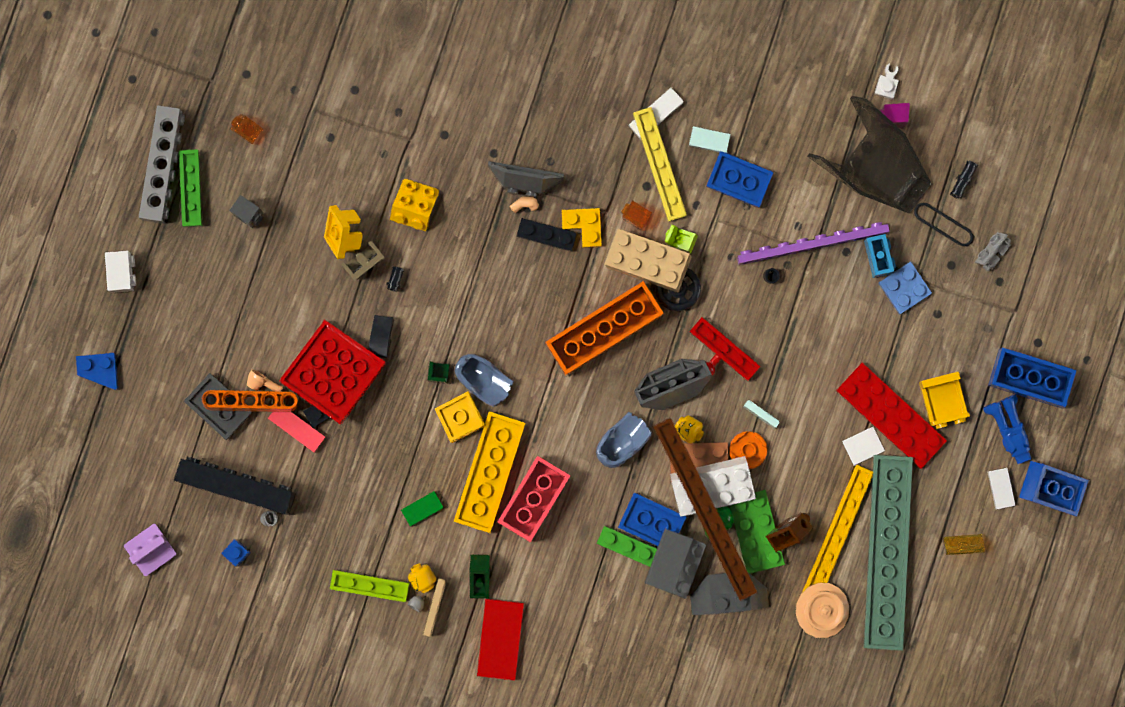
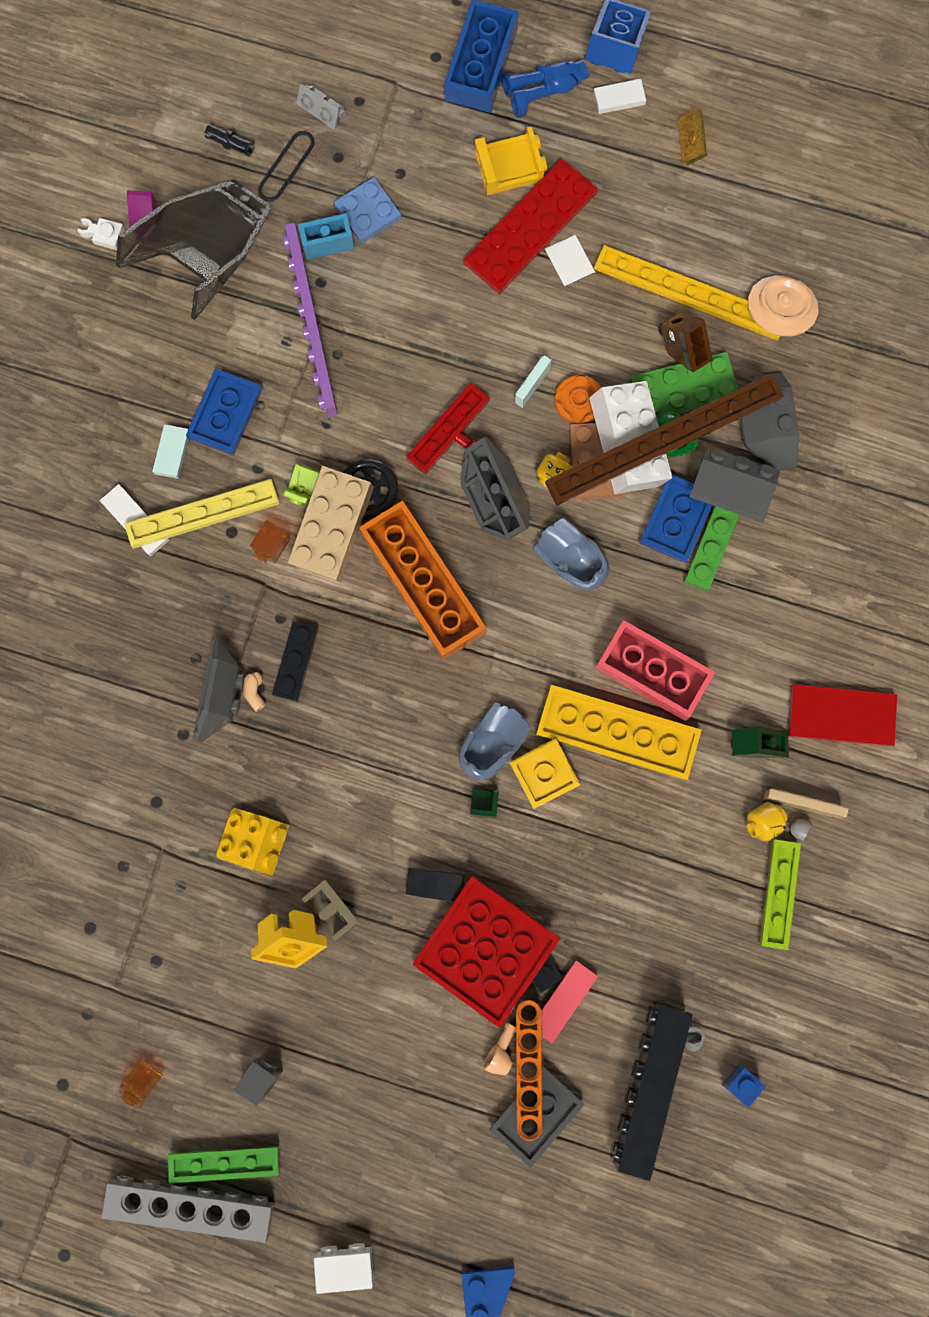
camera: 85 degrees left, 5 degrees down
lavender bracket [124,524,177,576] -> none
black pin [386,266,404,292] -> none
green tile [401,491,444,527] -> none
yellow plate [562,208,602,248] -> none
black hinge [763,268,780,284] -> none
sand green plate [863,455,913,651] -> none

